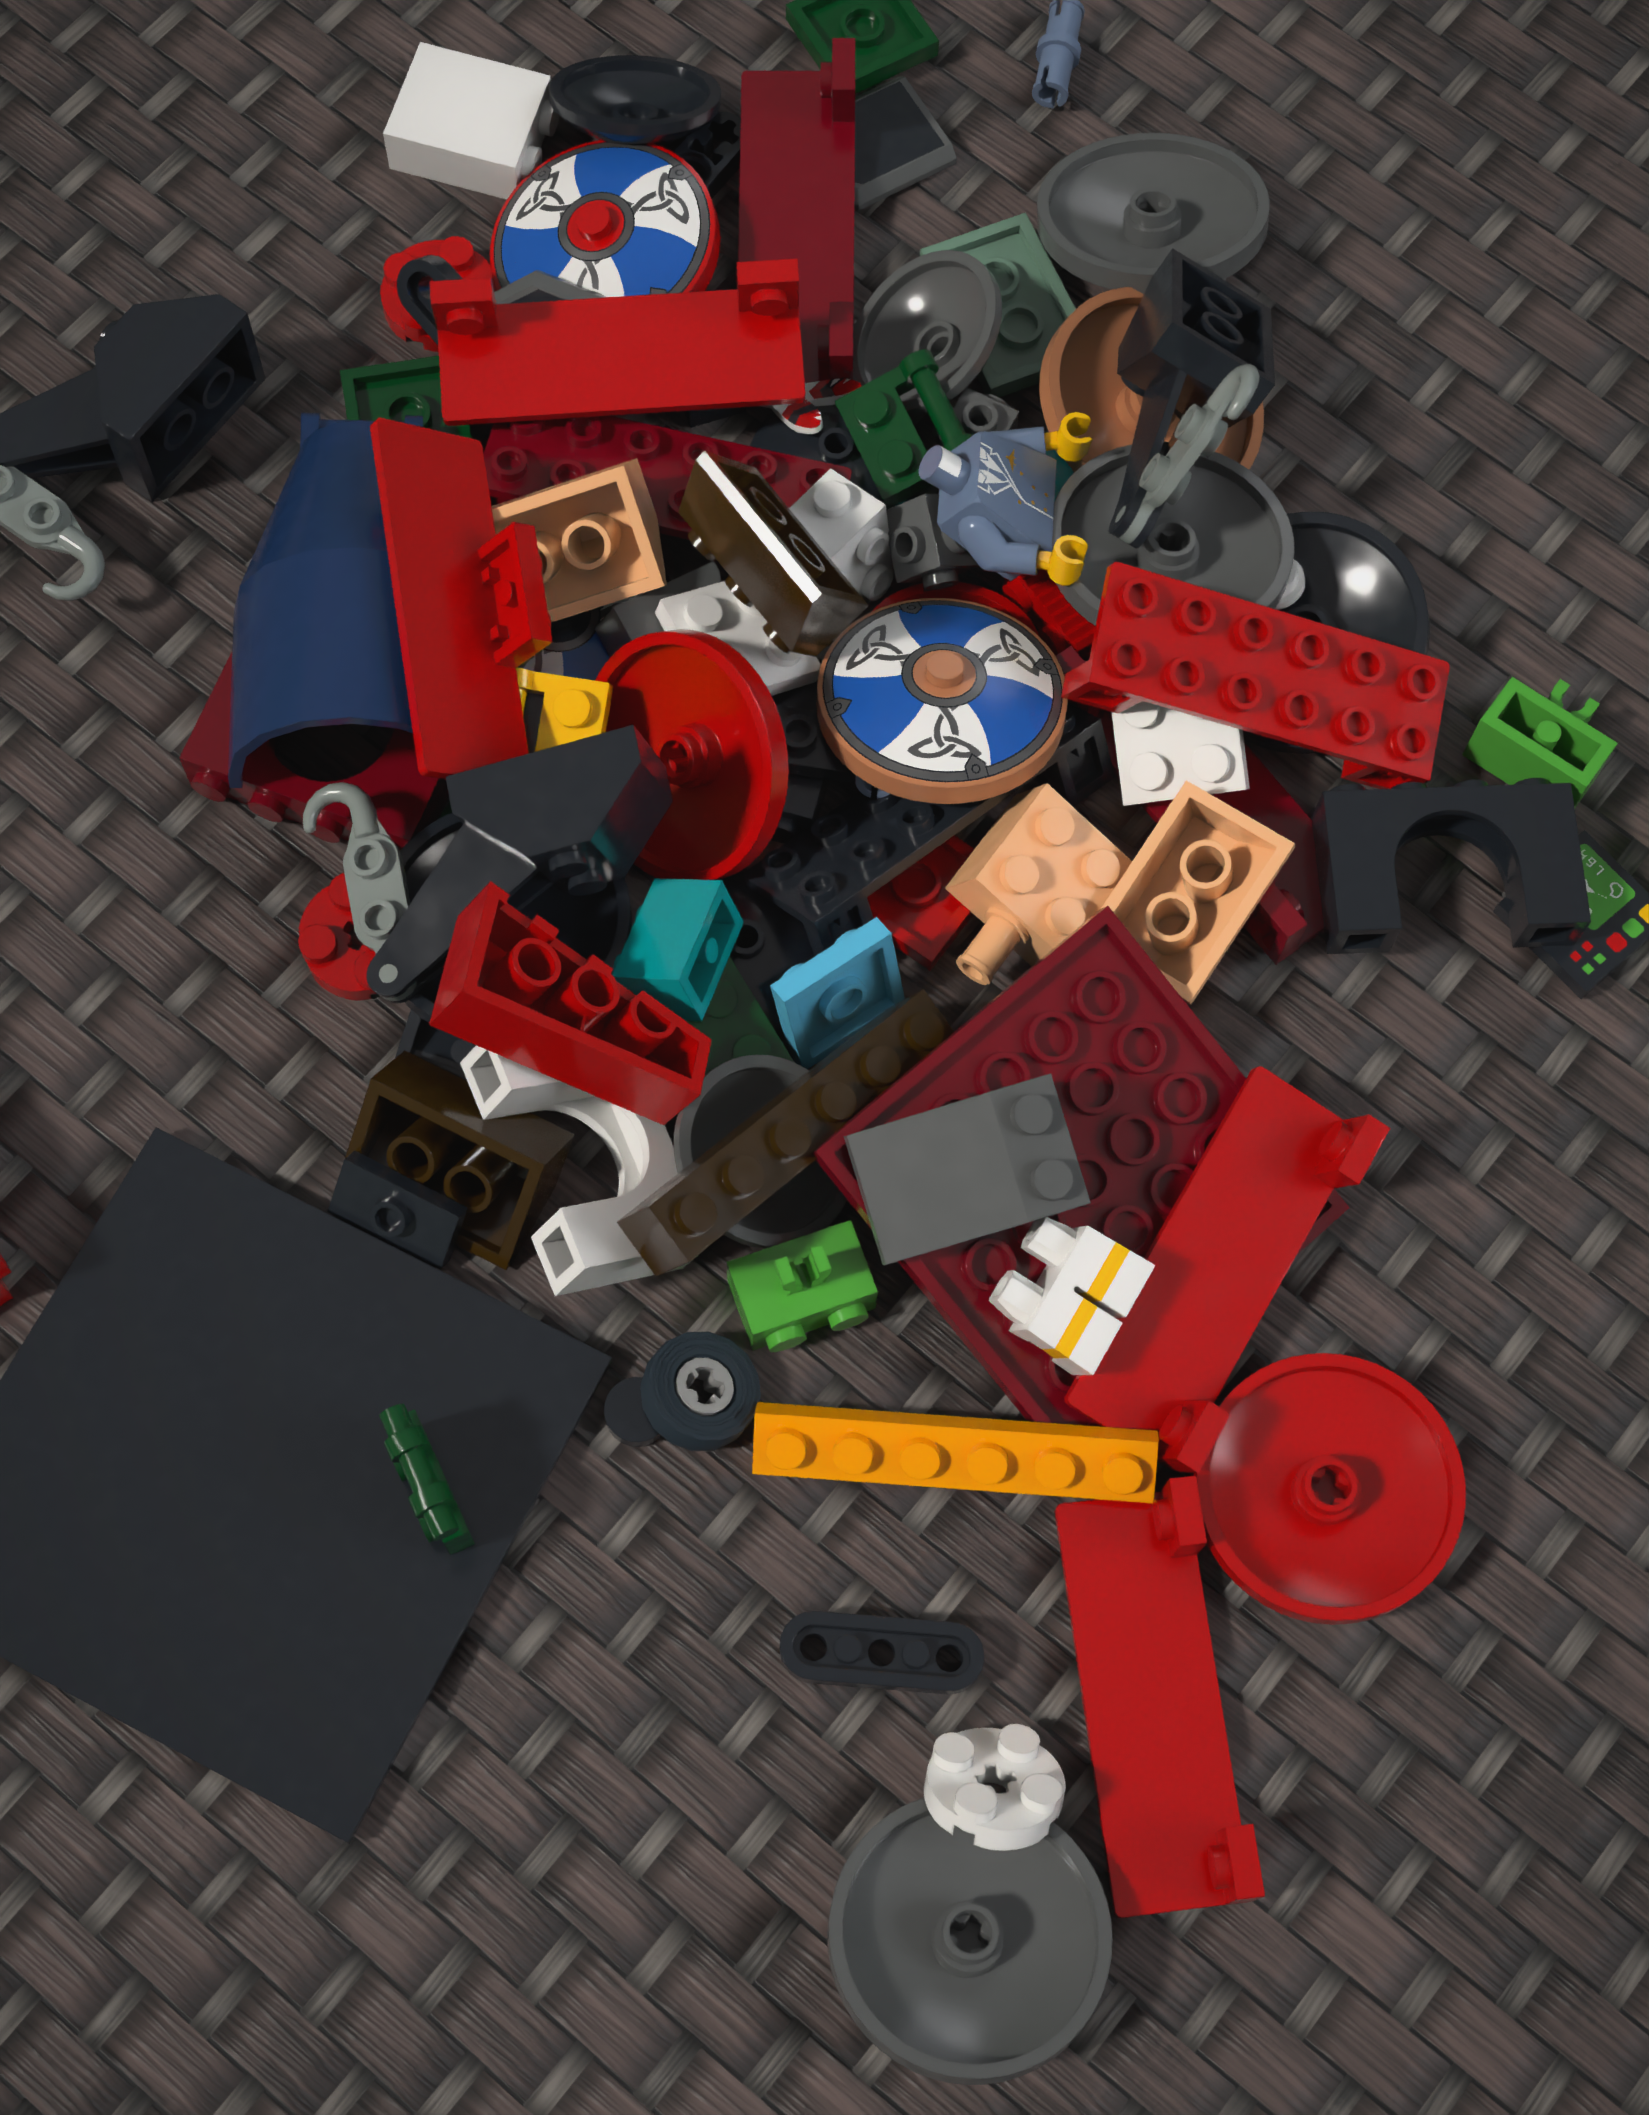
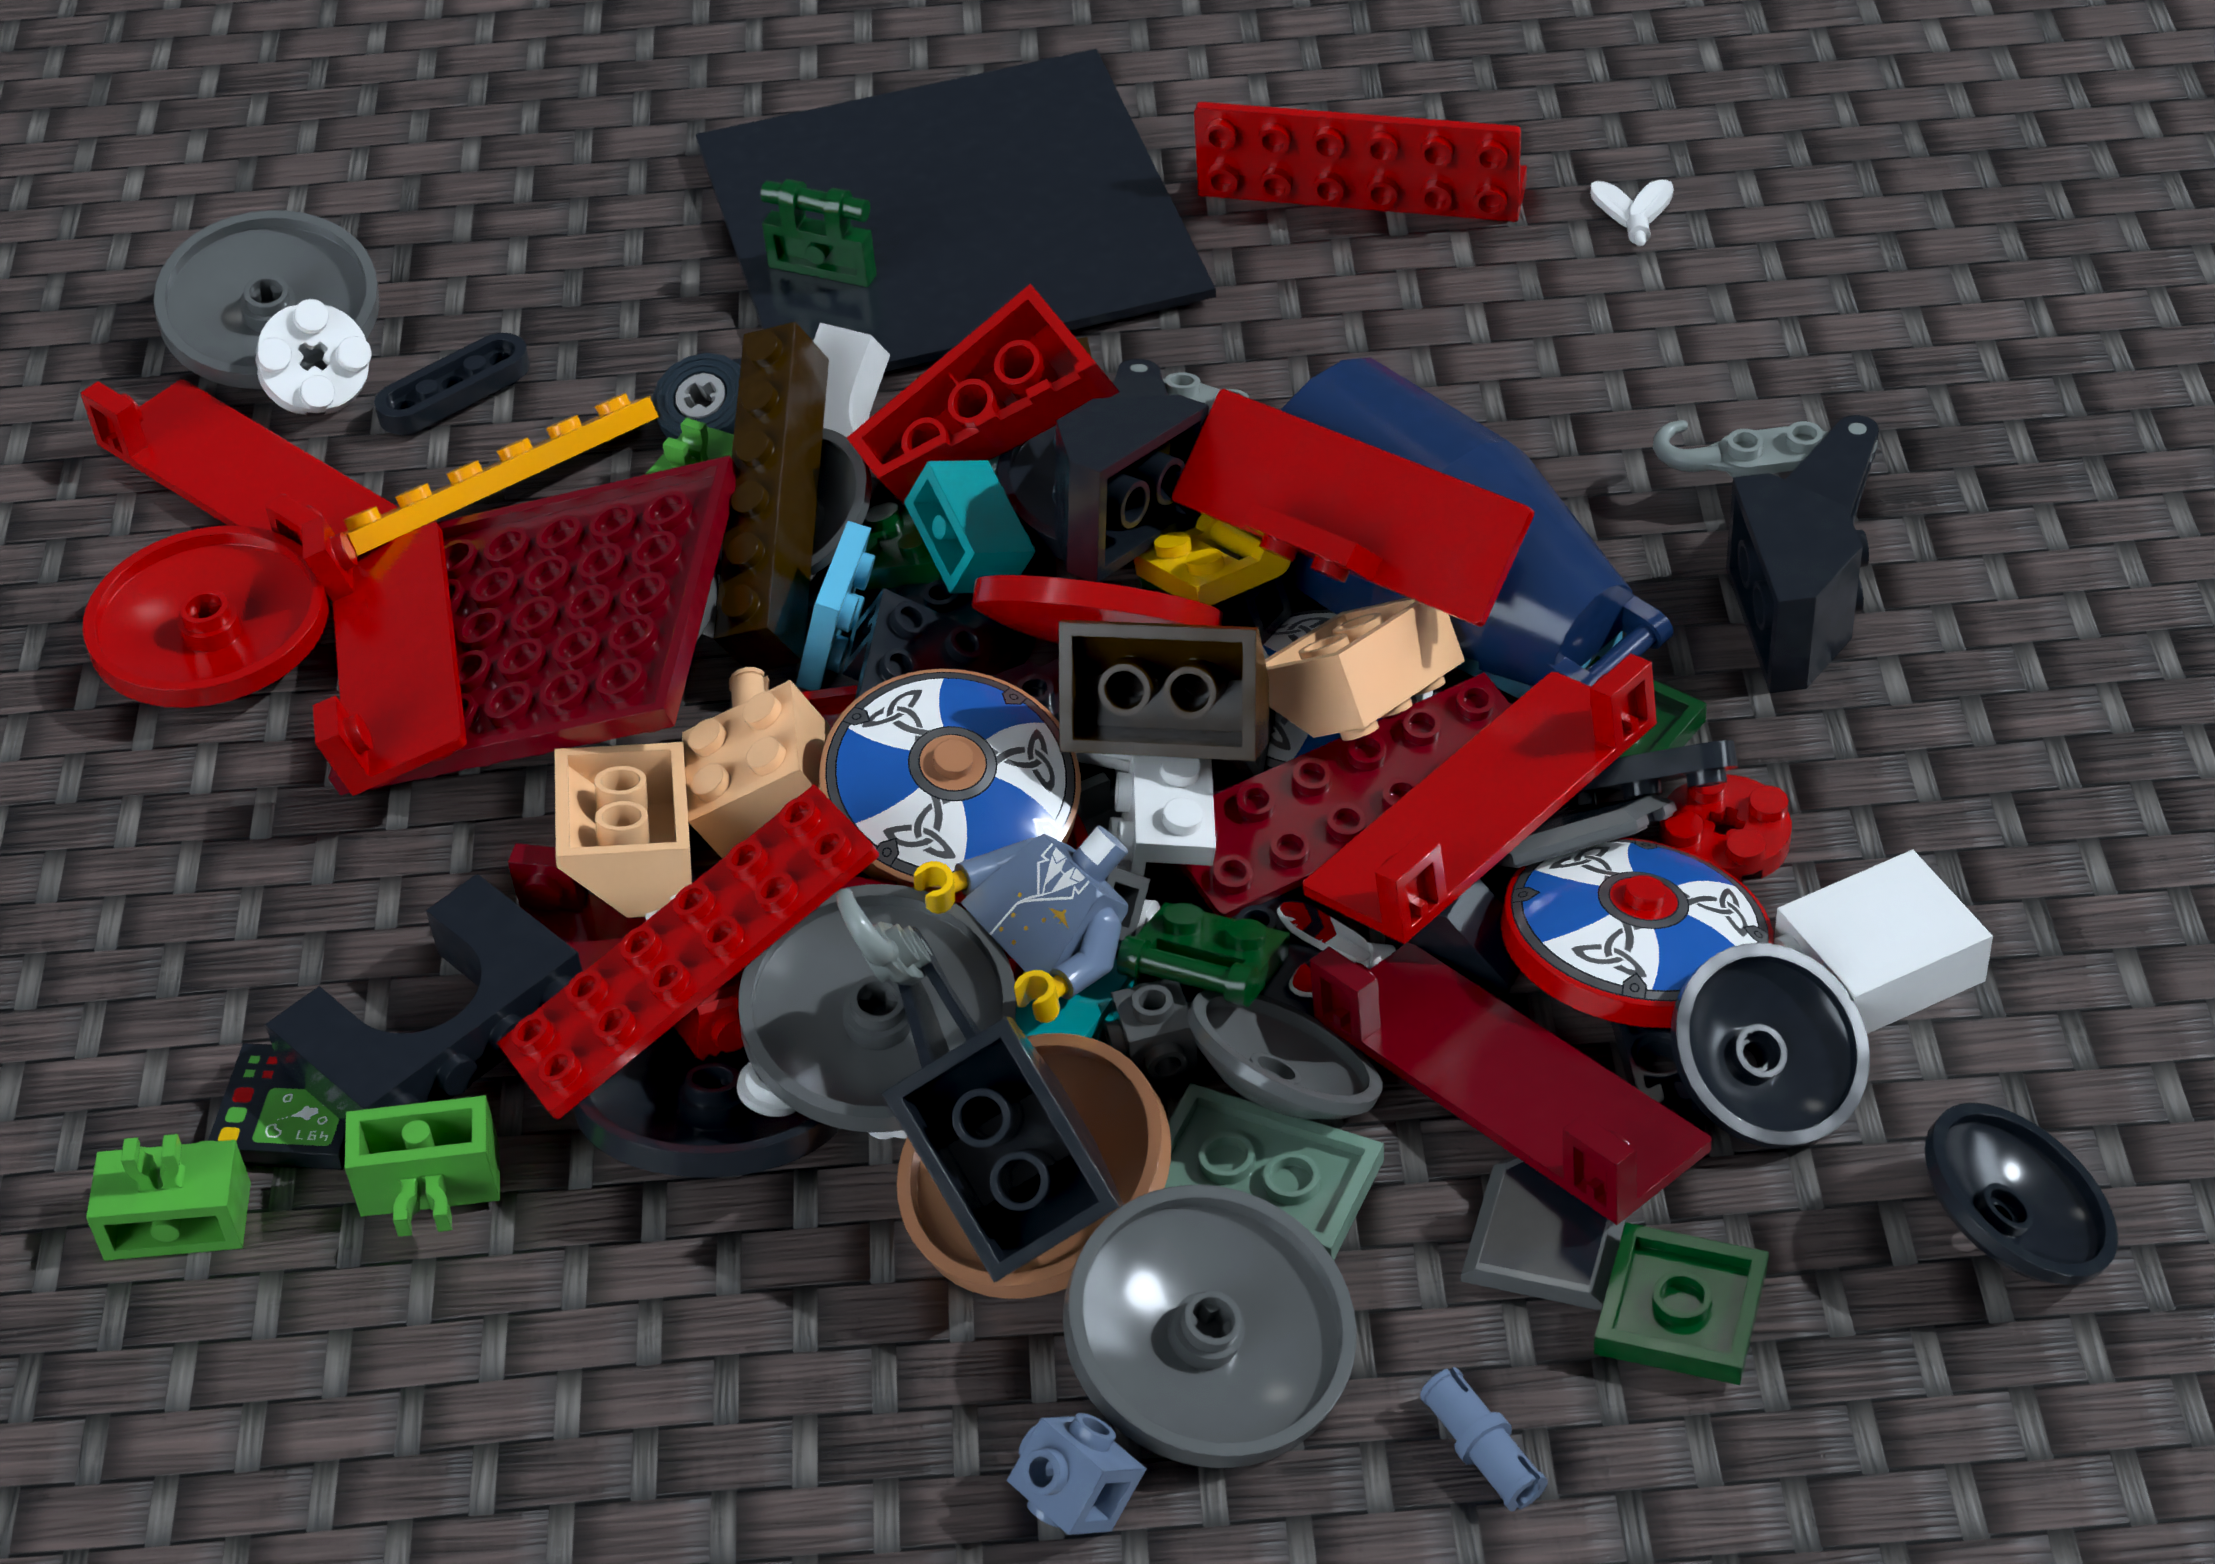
camera: 145 degrees right, 25 degrees down
dark grey slope [844,1073,1091,1265] -> none
white hips [989,1217,1155,1375] -> none
none -> sand blue brick [1007,1413,1146,1535]

